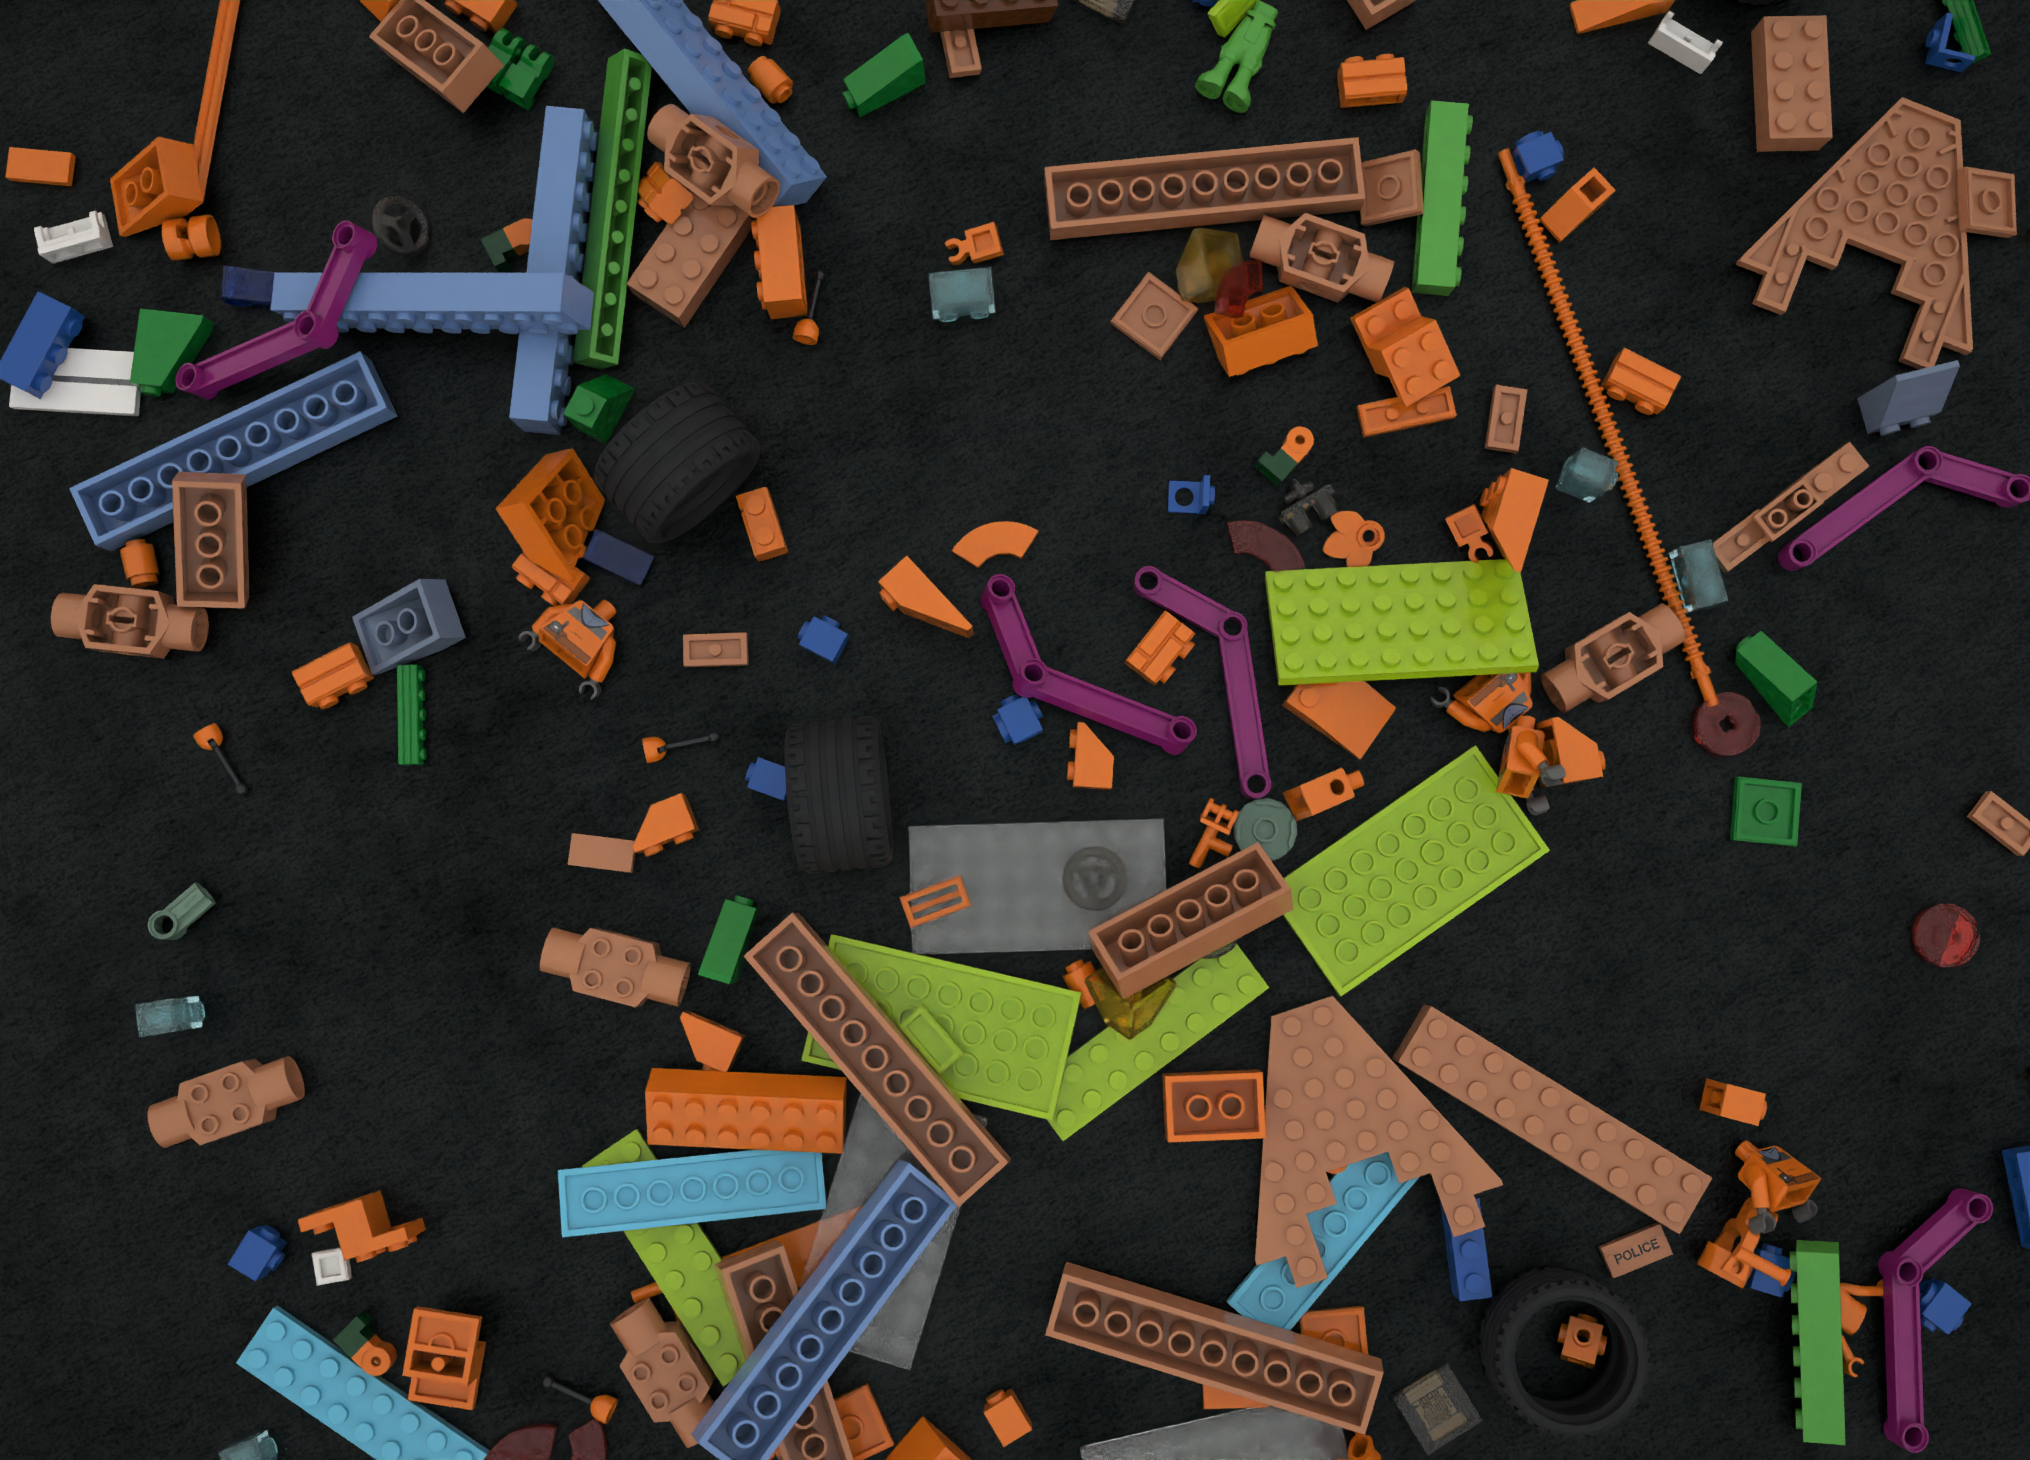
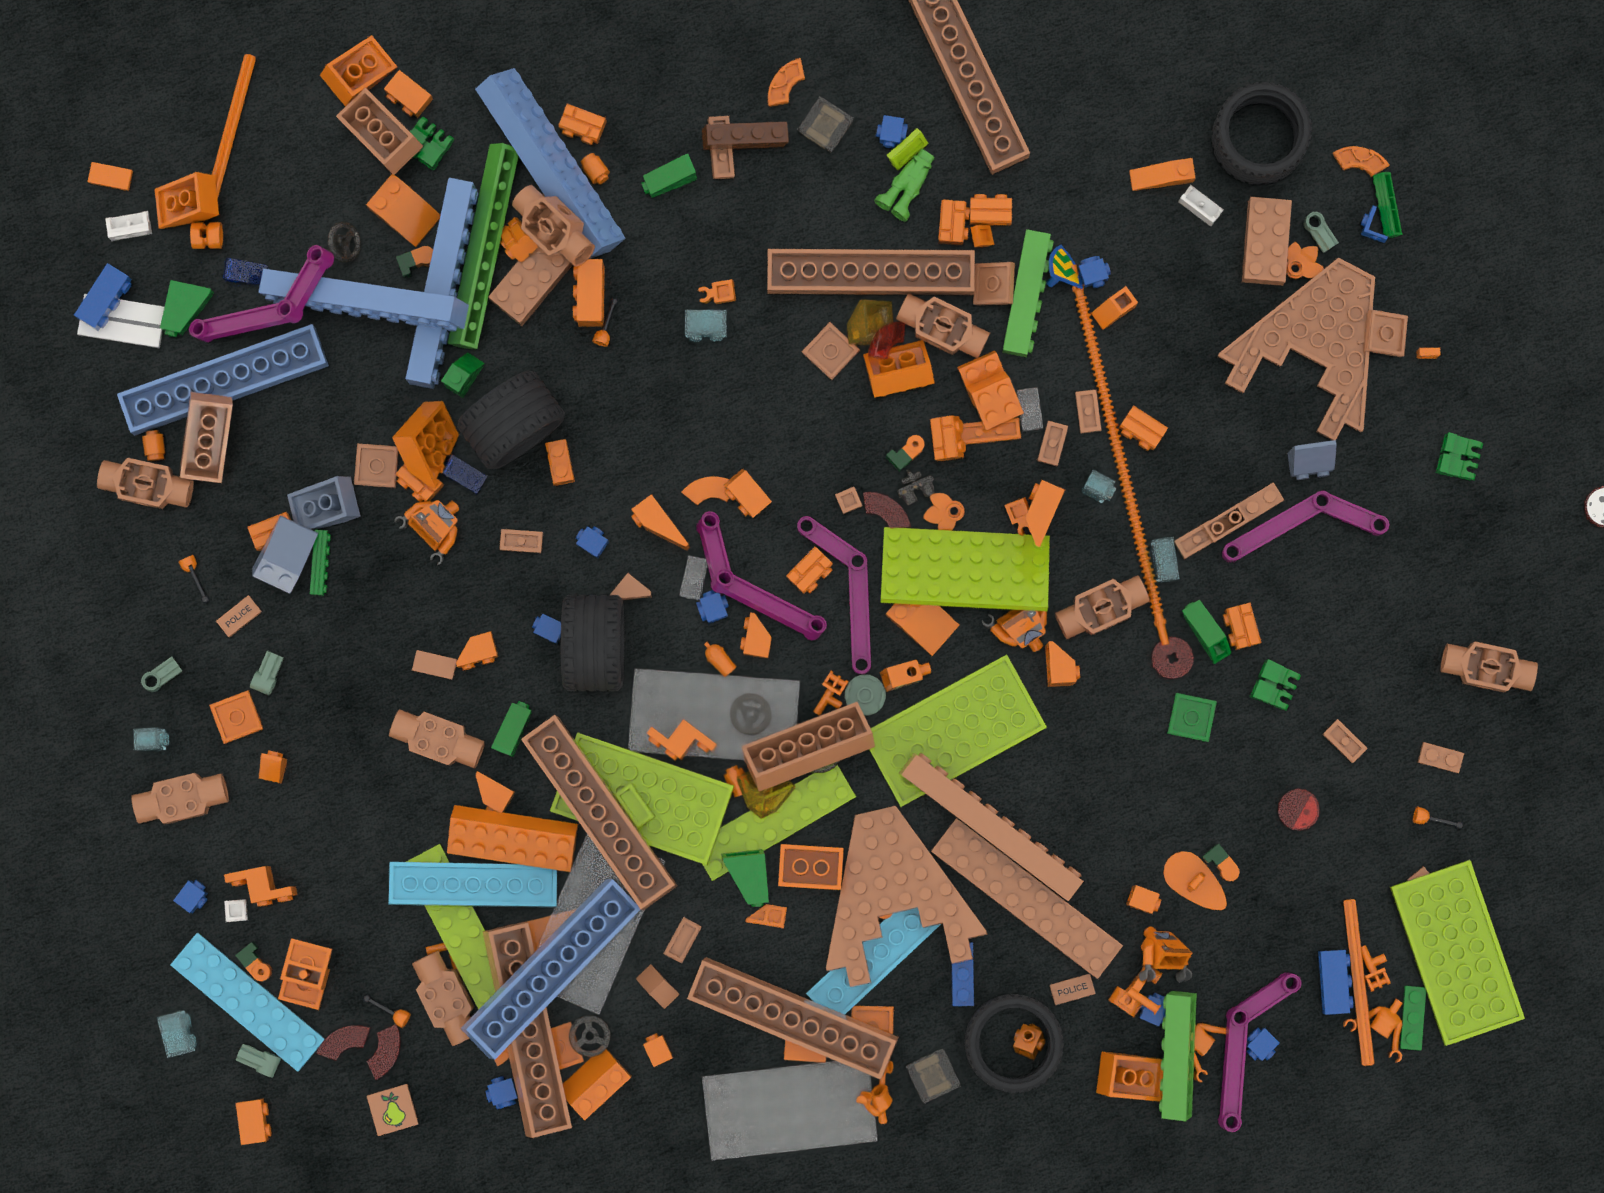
camera: 10 degrees right, 0 degrees up
hinge [642,731,721,763] -> none
orange tile [900,876,971,928] -> none
blue bracket [1168,475,1215,514] -> none
orange torso [1496,716,1566,815] -> none
none -> orange tile [209,690,263,744]
none -> nougat tile [216,595,262,638]
none -> sand green piece [250,651,284,696]
none -> sand blue slope [252,515,318,593]
none -> orange slope [259,750,288,784]
none -> nougat tile [354,444,399,488]
none -> orange slope [366,174,441,247]
none -> clear smoke piece [569,1015,611,1057]
none -> nougat slope [610,573,652,600]
none -> nougat slope [636,964,680,1009]
none -> orange bracket [647,719,718,760]
none -> nougat tile [664,917,702,963]
none -> clear plate [679,556,708,601]
none -> orange piece [704,642,737,677]
none -> green slope [721,849,769,907]
none -> orange brick [724,469,772,518]
none -> orange tile [746,904,787,928]
none -> nougat plate [835,487,862,514]
none -> nougat brick [899,753,1084,901]
none -> orange brick [930,416,966,461]
none -> orange brick [938,200,970,245]
none -> orange plate [971,225,994,247]
none -> clear plate [1017,387,1043,432]
none -> shield [1046,245,1083,289]
none -> nougat plate [1075,390,1101,434]
none -> orange slope [1096,1051,1163,1101]
none -> orange shield [1163,851,1227,910]
none -> leg [1201,844,1239,881]
none -> orange brick [1222,603,1261,650]
none -> green legs [1250,659,1301,711]
none -> orange plate [1286,242,1324,279]
none -> sand green piece [1303,212,1339,253]

